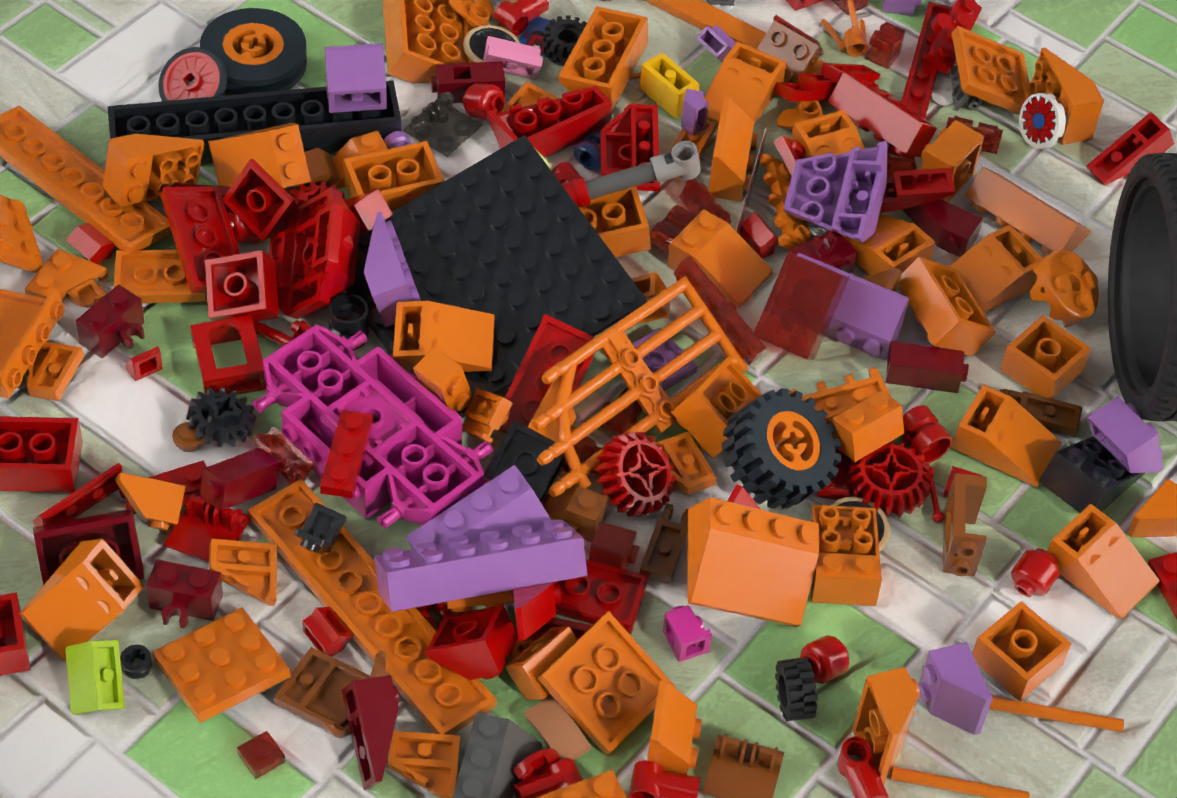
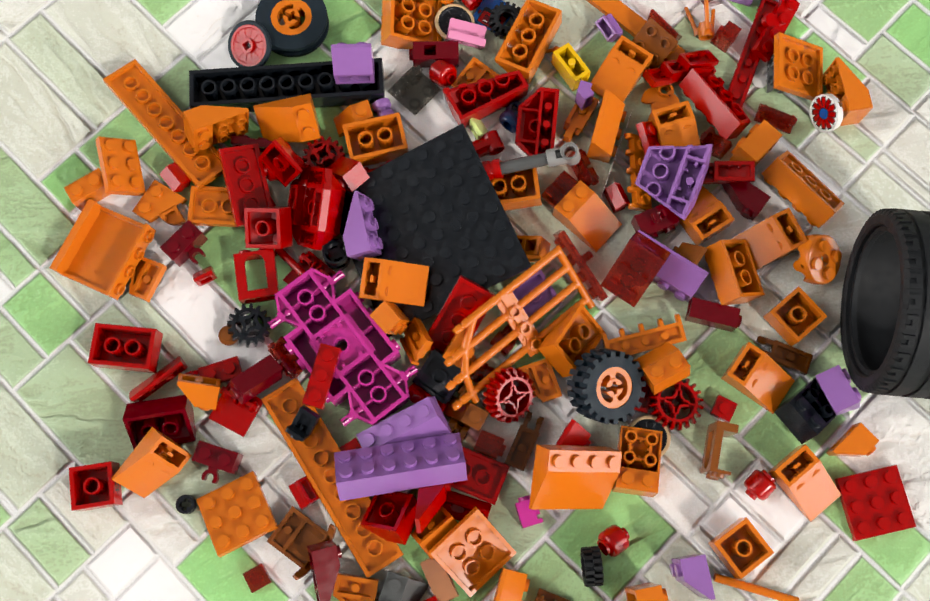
camera: 10 degrees right, 25 degrees up
lime panel [65,640,125,715] -> none
orange wing [209,539,277,606] -> none
dark orange piece [304,148,340,188] -> none
red wheel [900,405,953,464] -> none
red hinge [929,467,944,523] -> none
red slope [1086,112,1174,186] -> none

